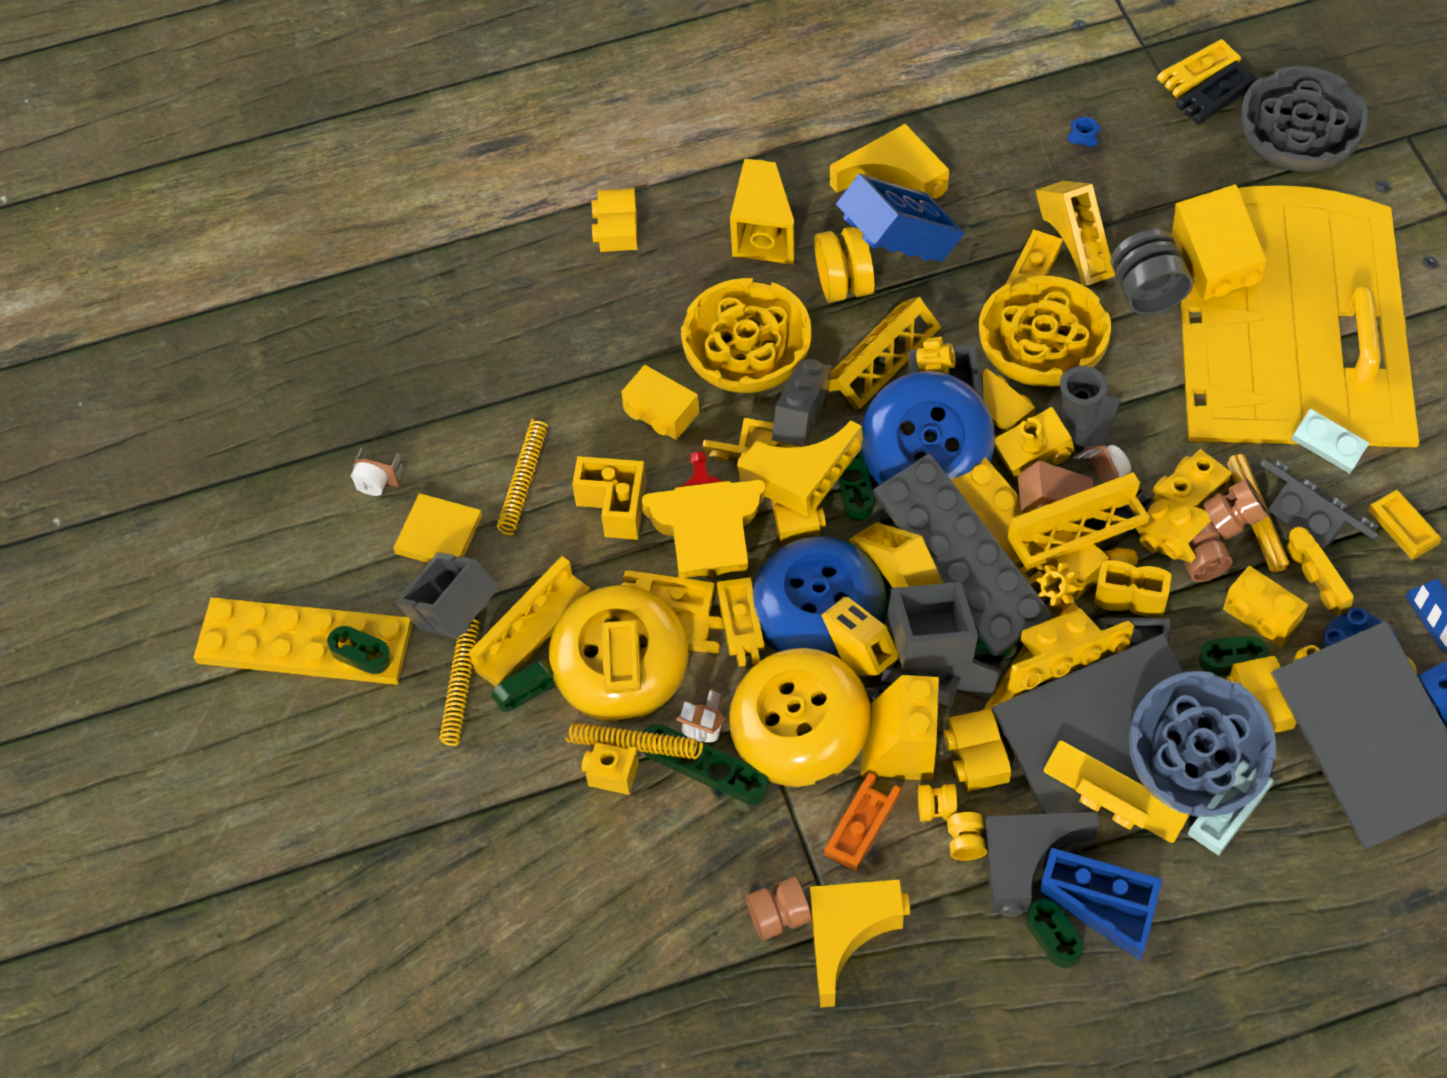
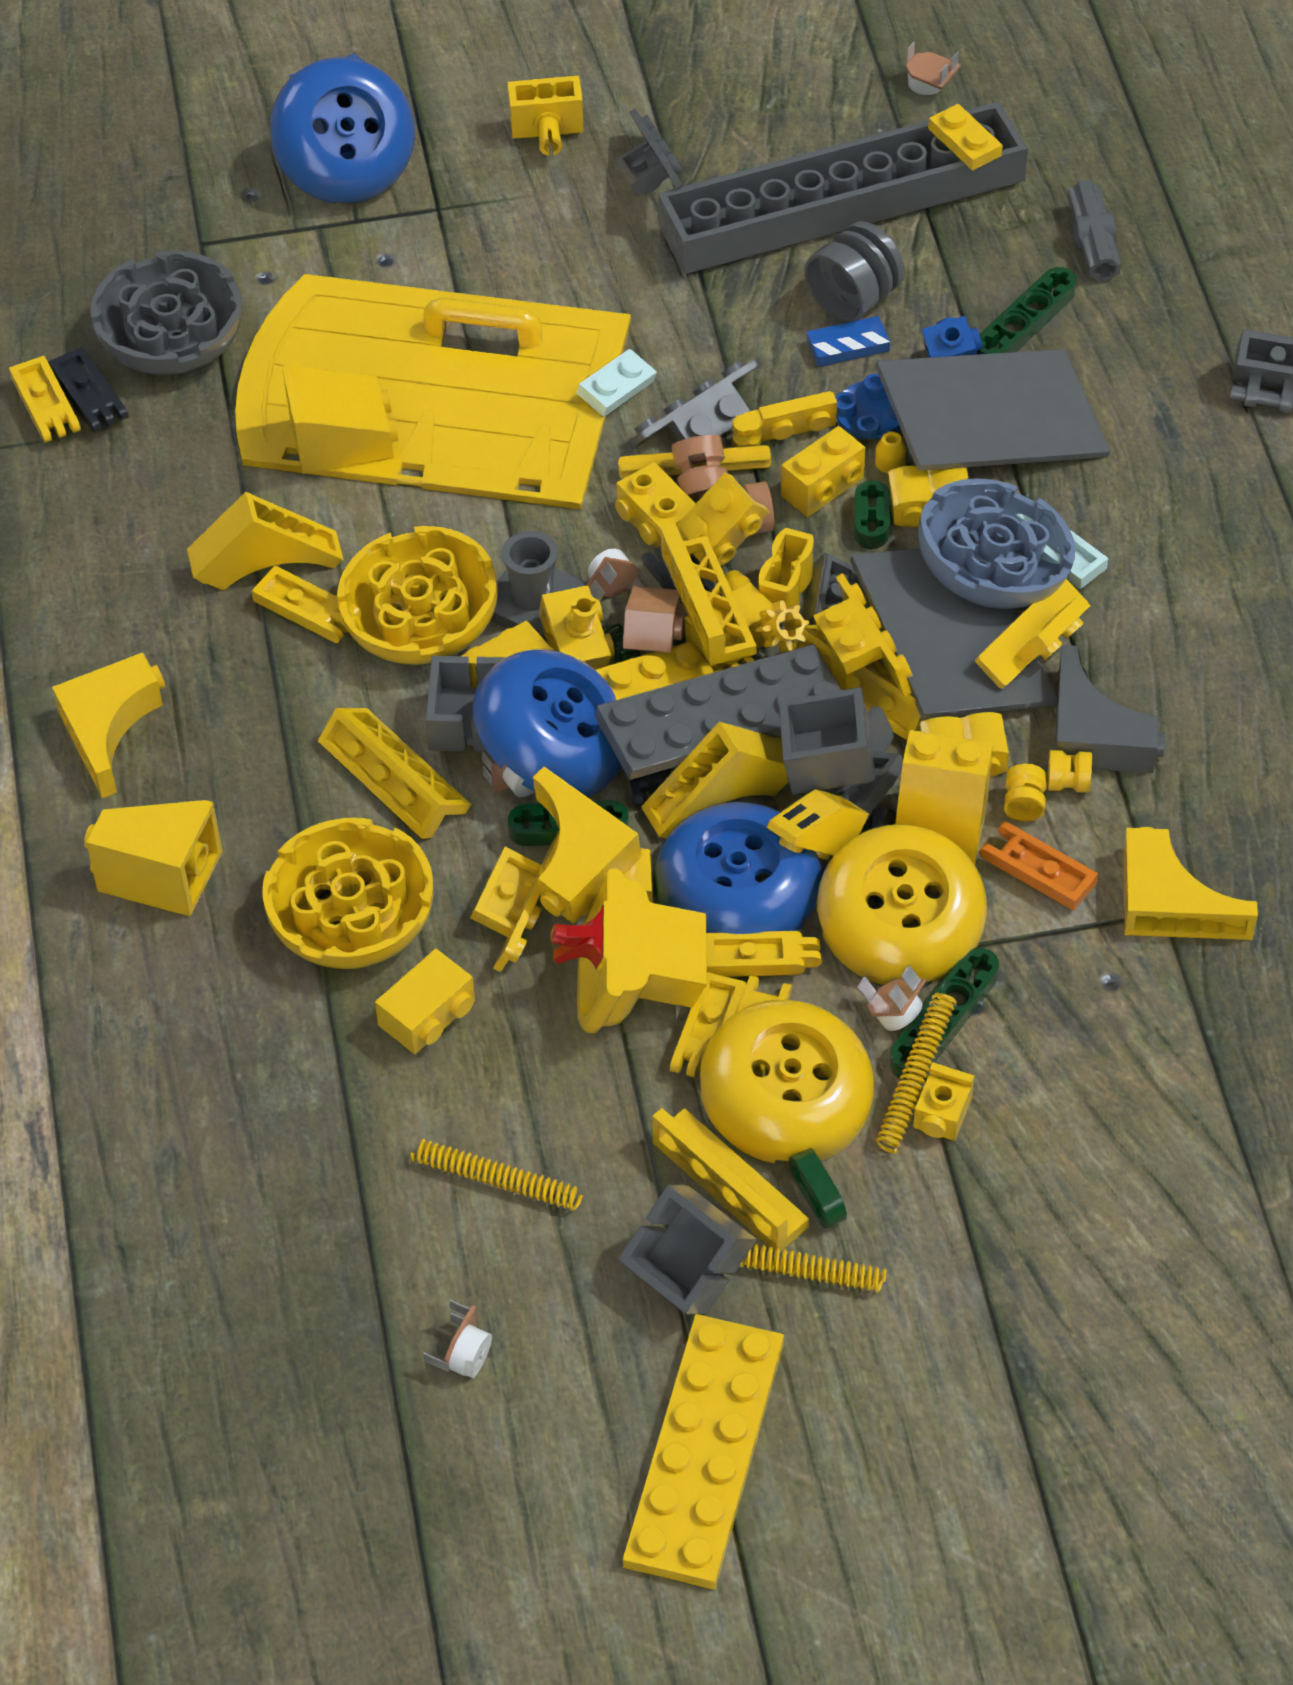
camera: 85 degrees left, 5 degrees down
dark green beam [327,626,392,674] -> none
yellow tile [393,493,482,563] -> none
yellow brick [572,456,647,540] -> none
yellow brick [592,188,638,252] -> none
yellow tile [602,619,642,694] -> none
nougat wheel [745,877,812,941] -> none
dark grey brick [772,359,832,447] -> none
yellow wheel [814,226,875,303] -> none
blue brick [836,174,965,262] -> none
yellow gear [916,336,956,374] -> none
dark green beam [1026,899,1084,968] -> none
blue wedge [1040,848,1163,961] -> none
blue plate [1067,117,1101,147] -> none
dark grey wheel [1110,229,1194,315] -> none
yellow tile [1368,489,1442,560] -> none

